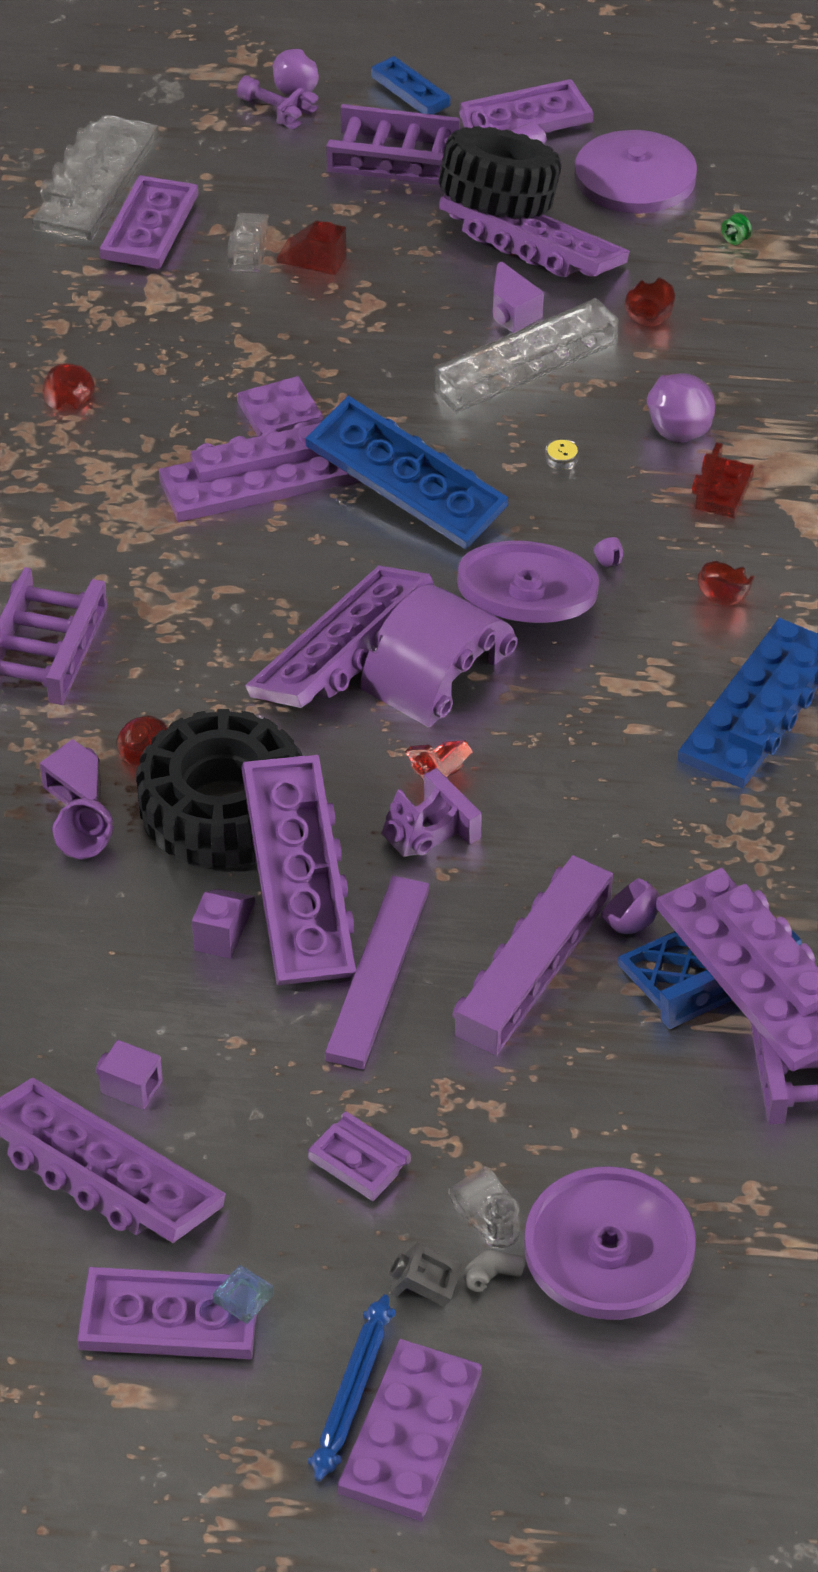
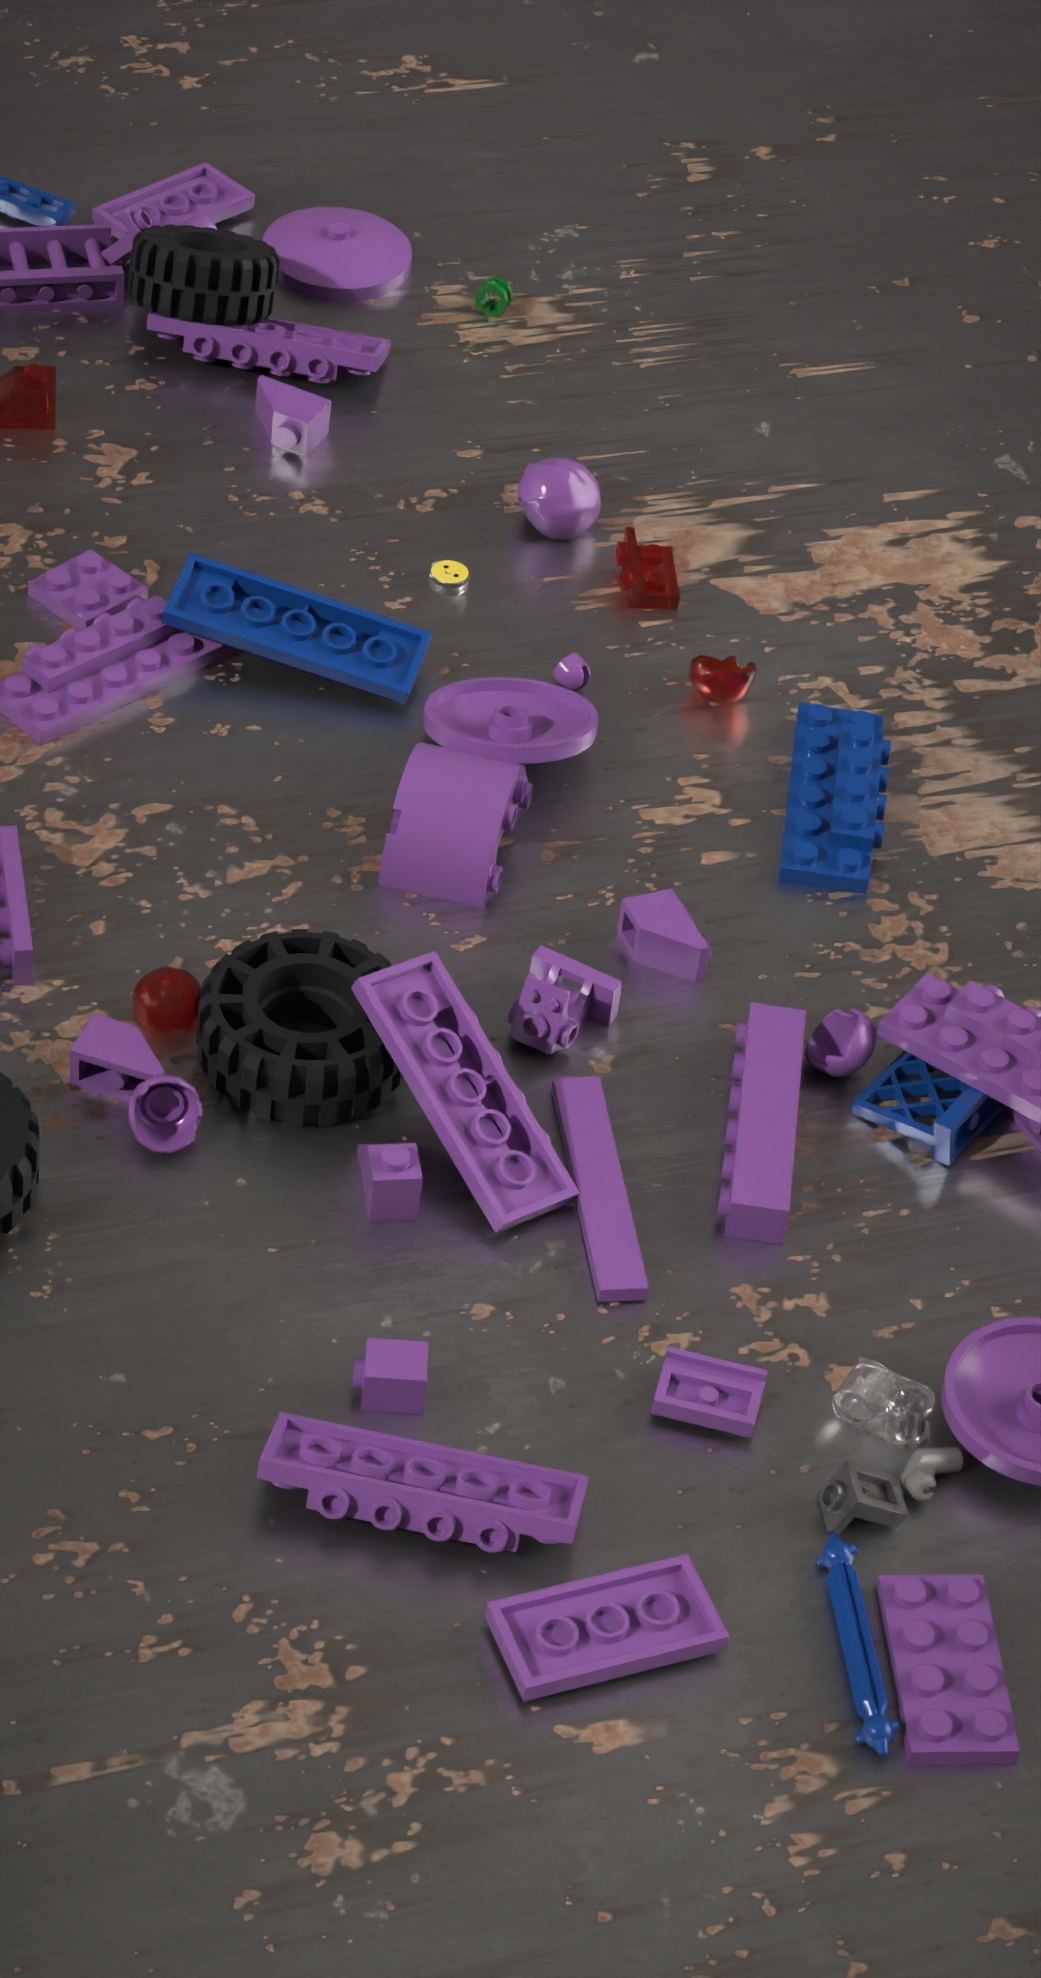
camera: 30 degrees left, 5 degrees down
clear light blue tile [213,1265,274,1324] -> none
medium lavender plate [245,565,434,708] -> none
clear red bracket [405,740,472,780] -> none
clear brick [434,298,619,413] -> none
clear red hair [624,278,676,327] -> none
none -> medium lavender slope [617,888,711,983]

